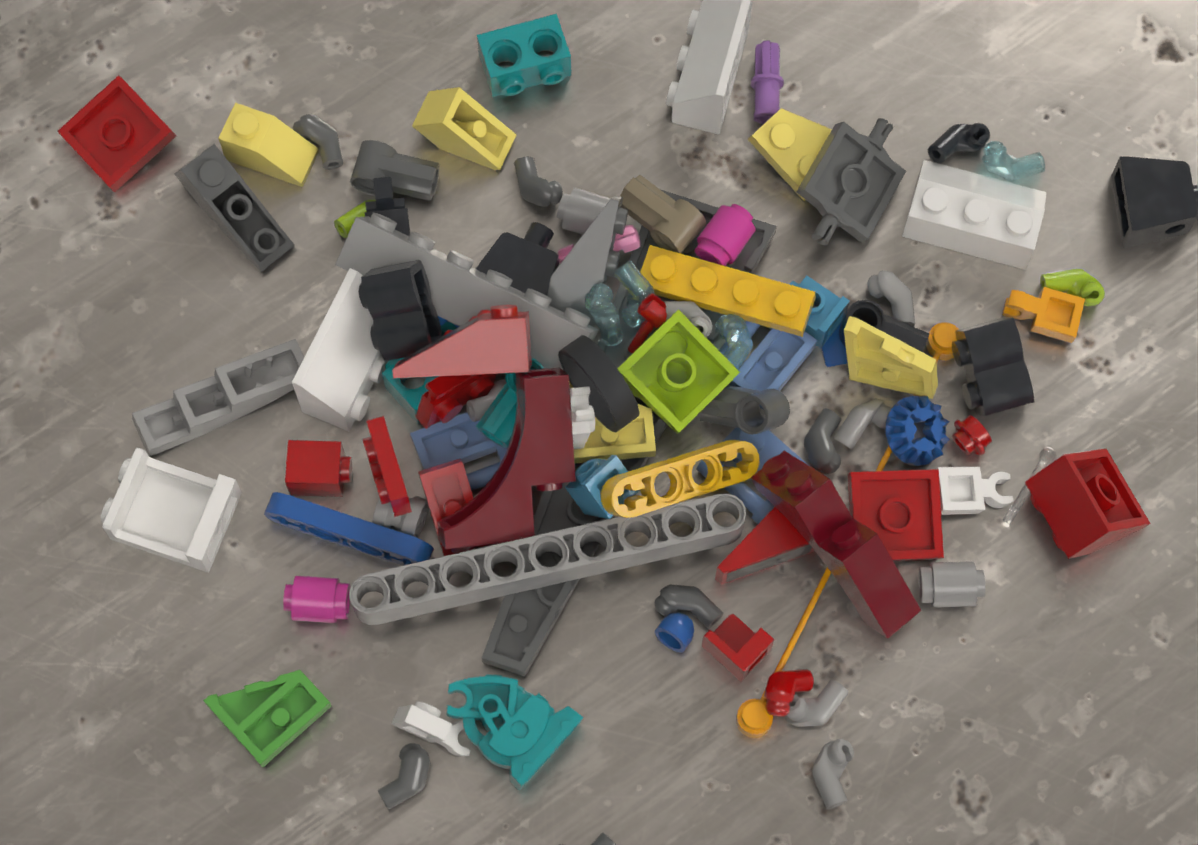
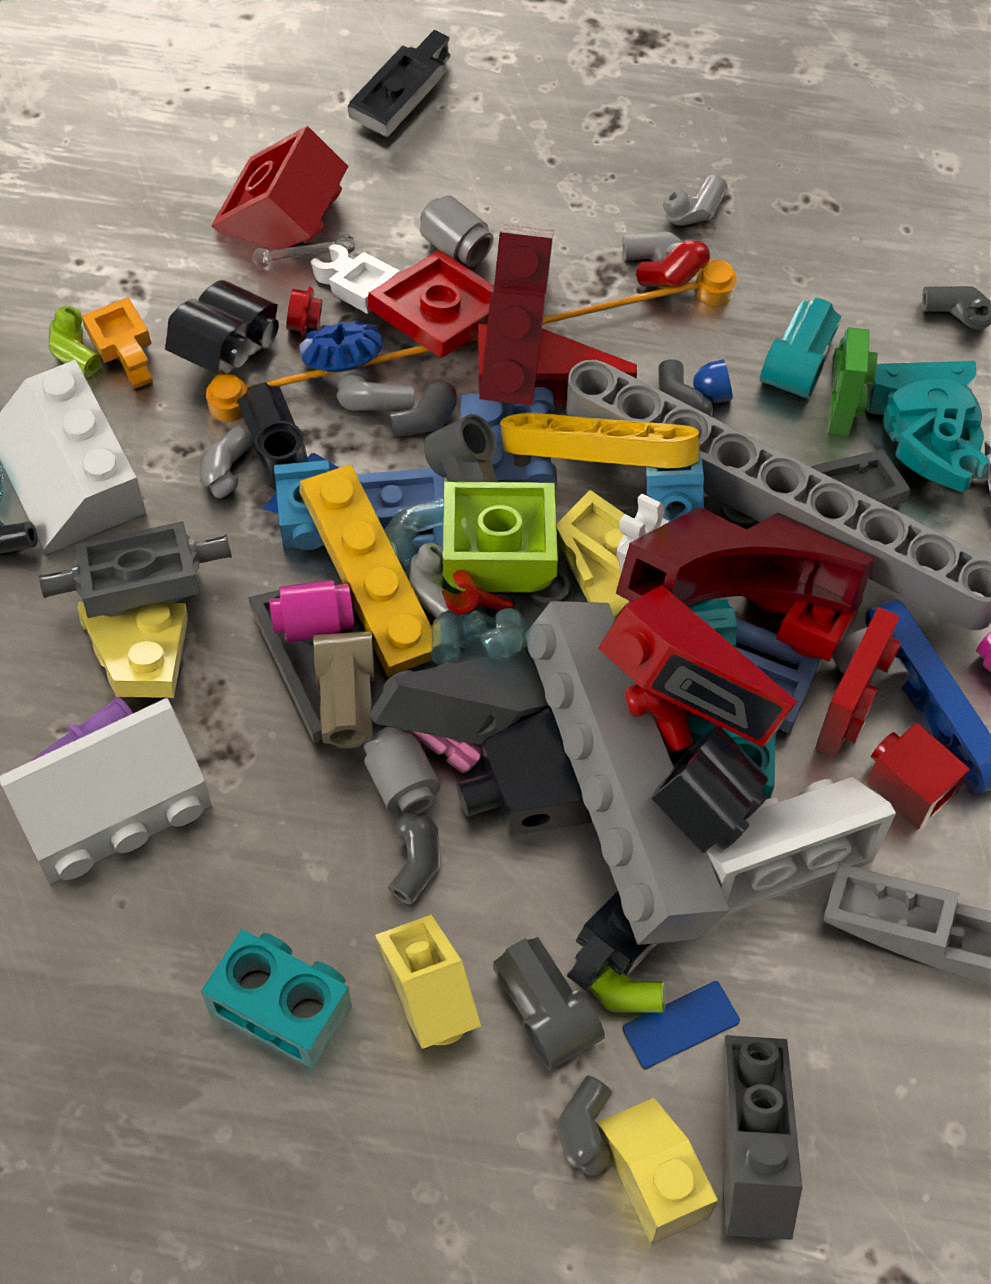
camera: 135 degrees left, 10 degrees down
black tyre [558,335,640,433] -> none
red panel [701,614,775,682] -> none
light yellow wing [844,316,938,399] -> none
none -> black hinge [348,29,450,137]
none -> blue sticker [622,981,740,1068]
none -> teal piece [759,297,842,399]
none -> bright green wing [828,327,878,436]

